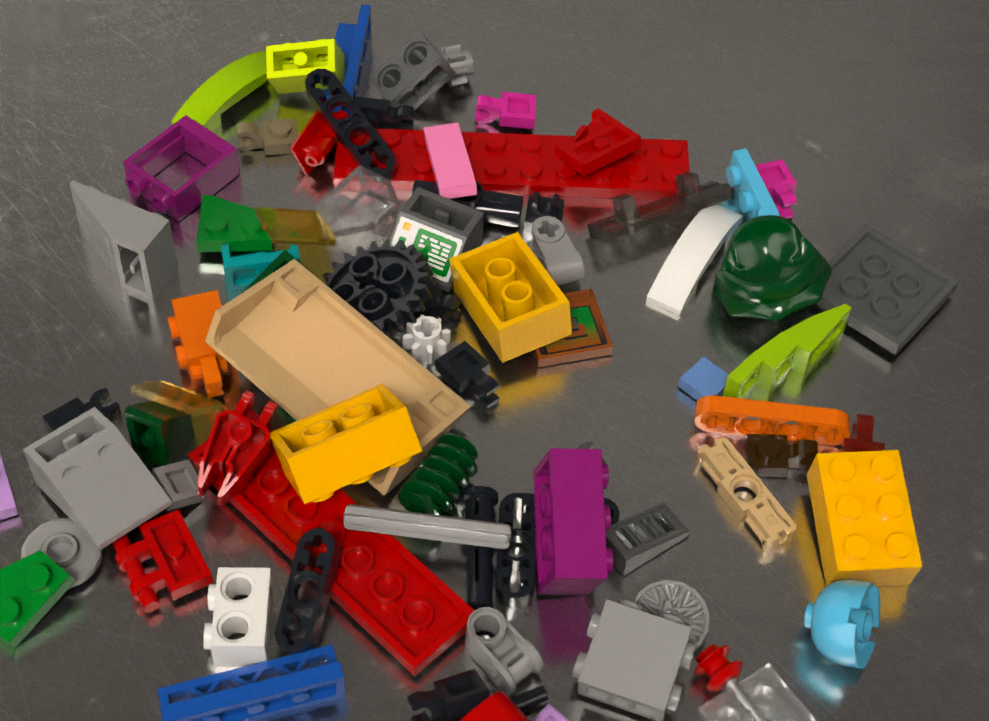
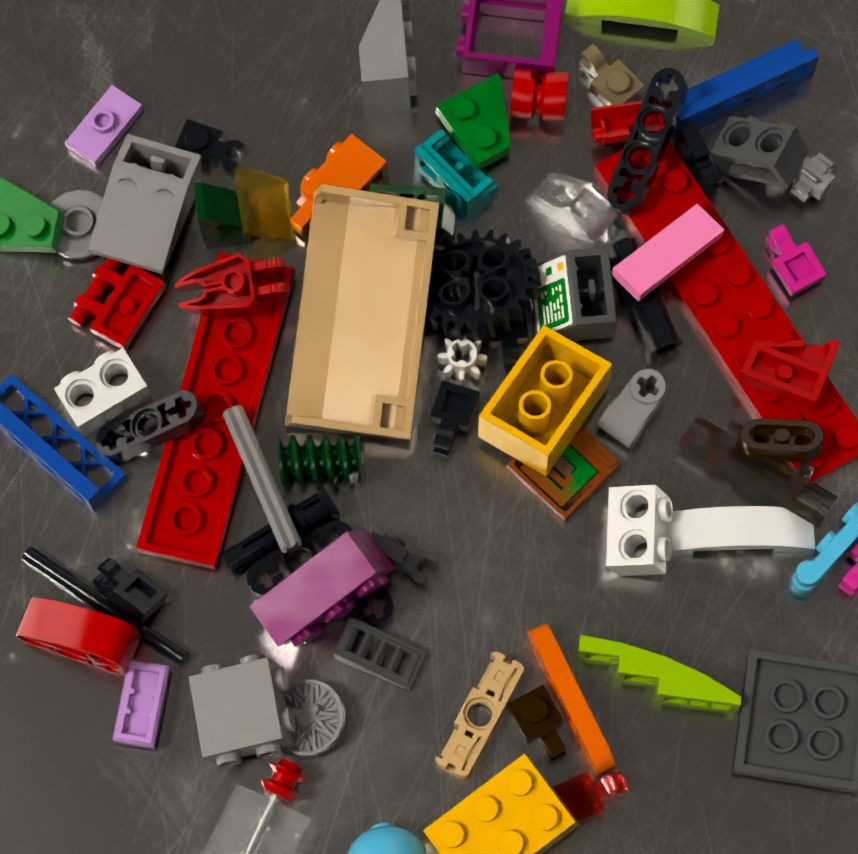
camera: 65 degrees right, 20 degrees up
light grey plate [151,459,208,511] -> none
clear yellow piece [255,207,337,246] -> none
neon yellow brick [266,39,345,94] -> none
yellow brick [269,383,422,504] -> none
light grey piece [465,607,544,696] -> none
black tile [524,192,565,232] -> none
medium blue tile [678,356,729,400] -> none
dark green piece [712,215,832,321] -> none
none -> red wheel [510,68,569,123]
none -> white brick [606,485,673,576]
none -> dark brown plate [741,418,823,462]

